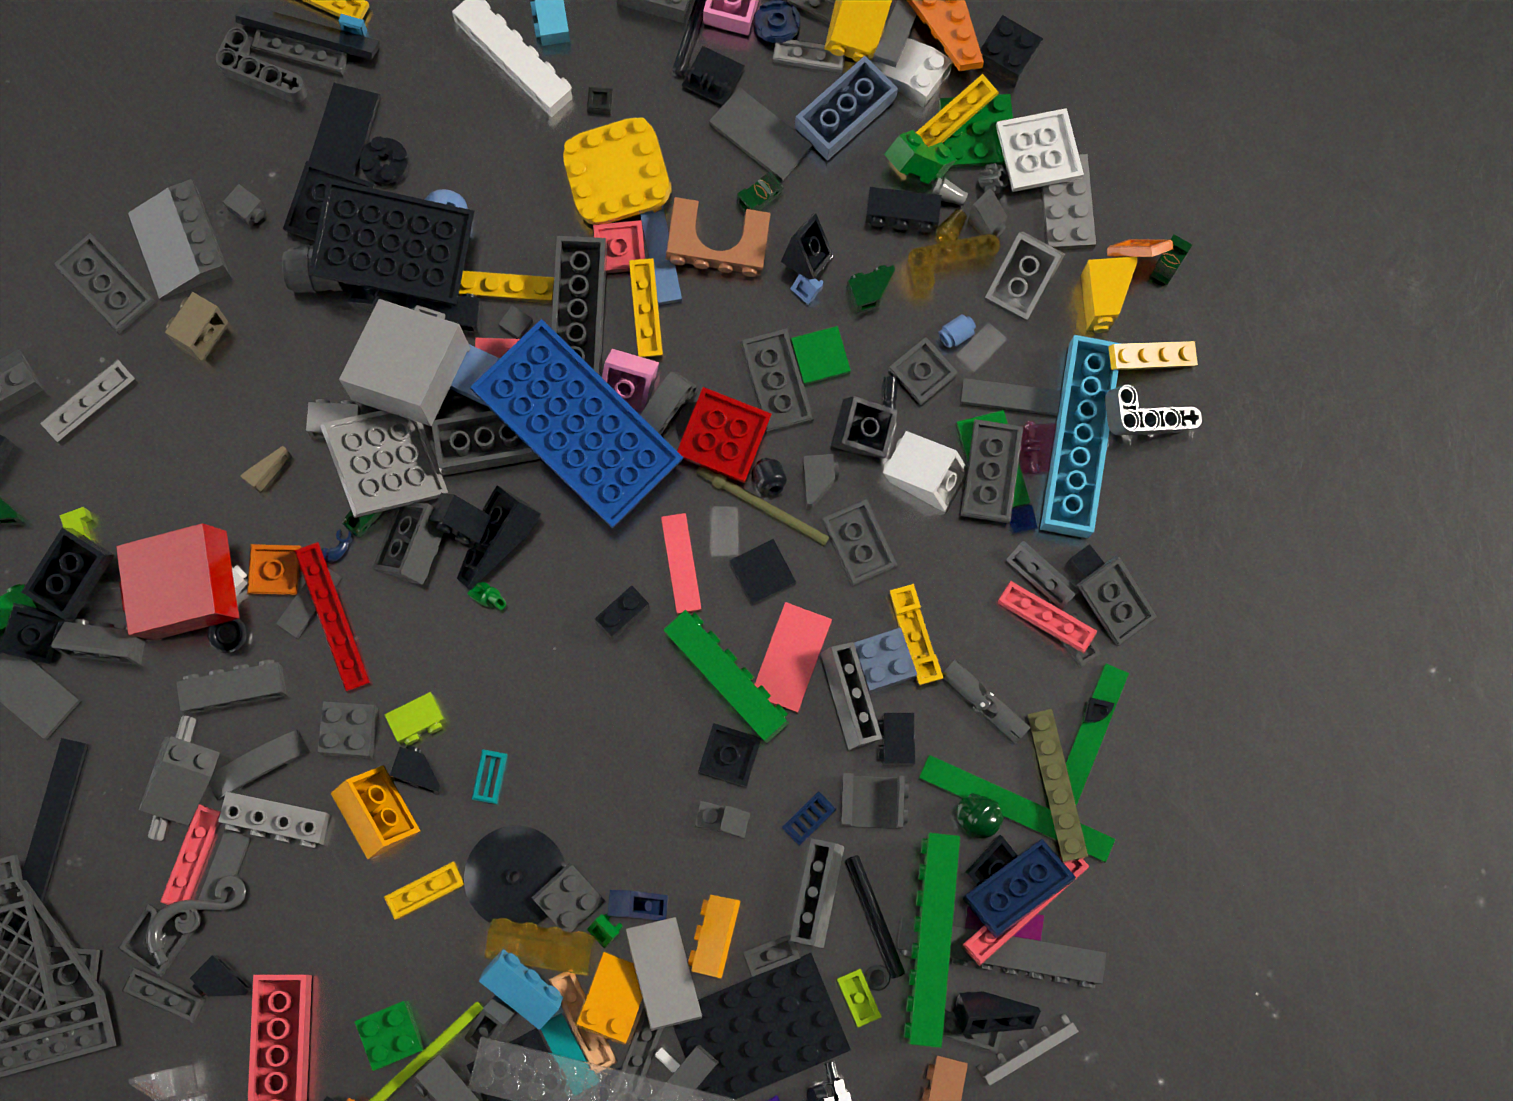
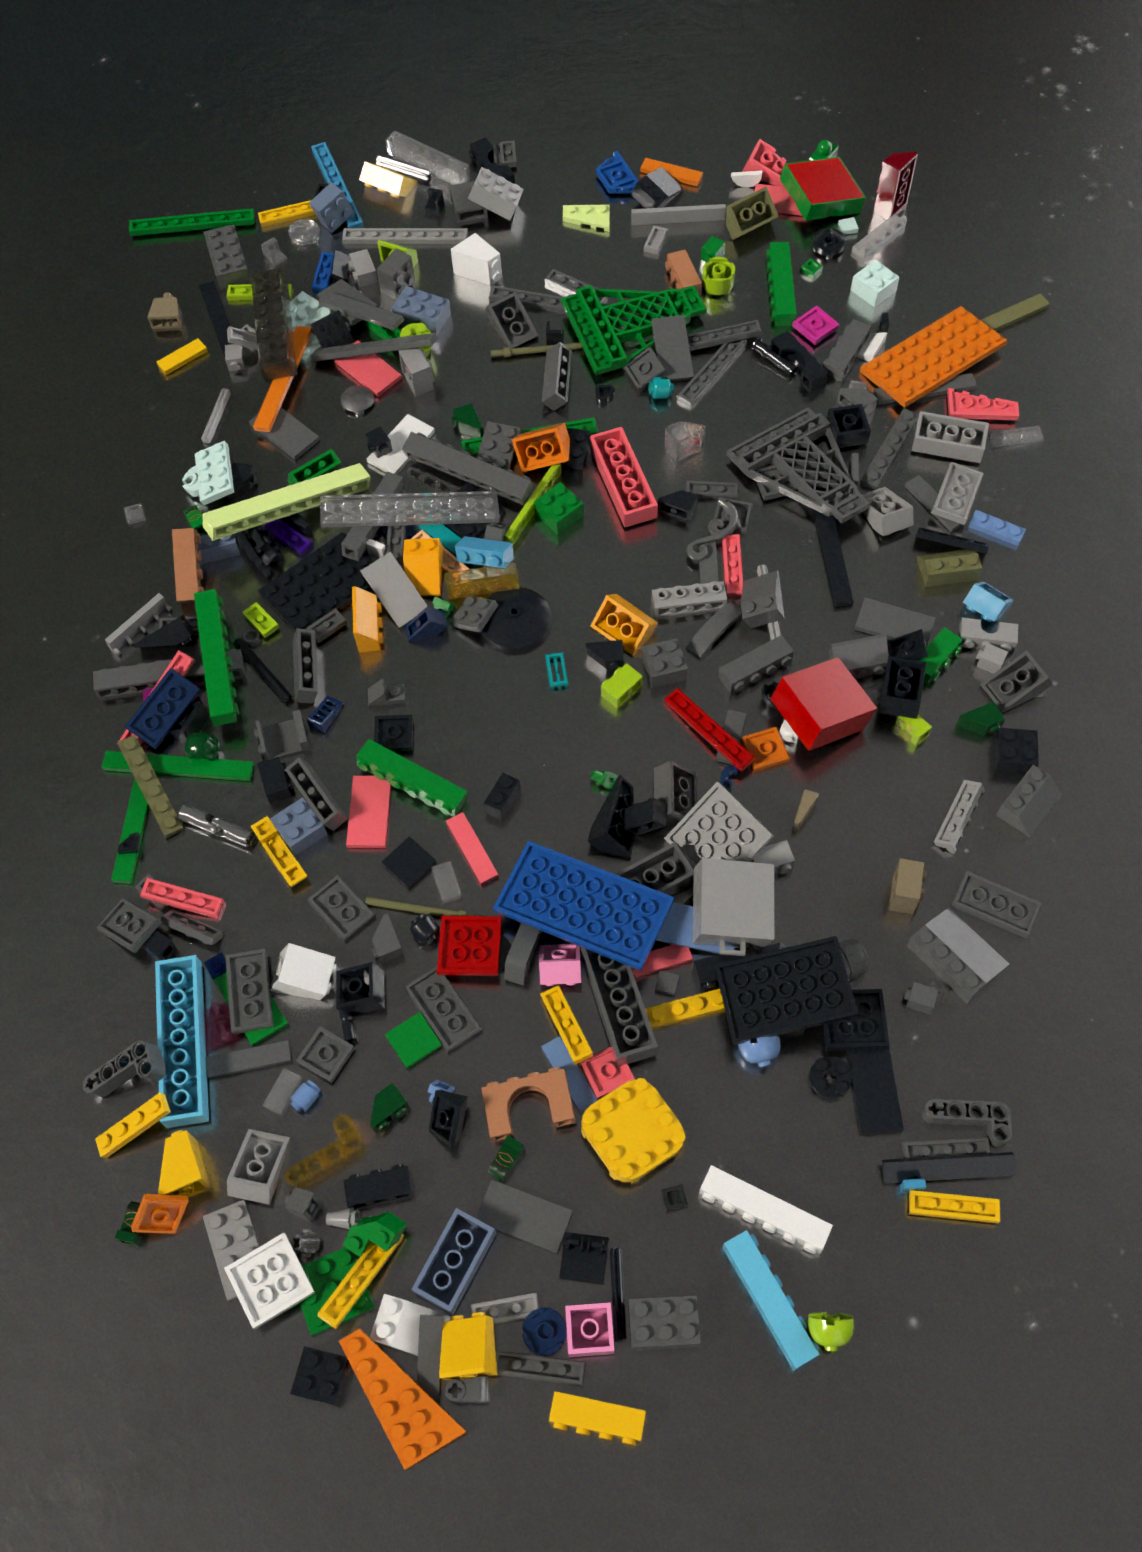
camera: 170 degrees right, 15 degrees down
yellow tile [384,861,464,920] -> none
clear yellow cone [936,209,967,245] -> none

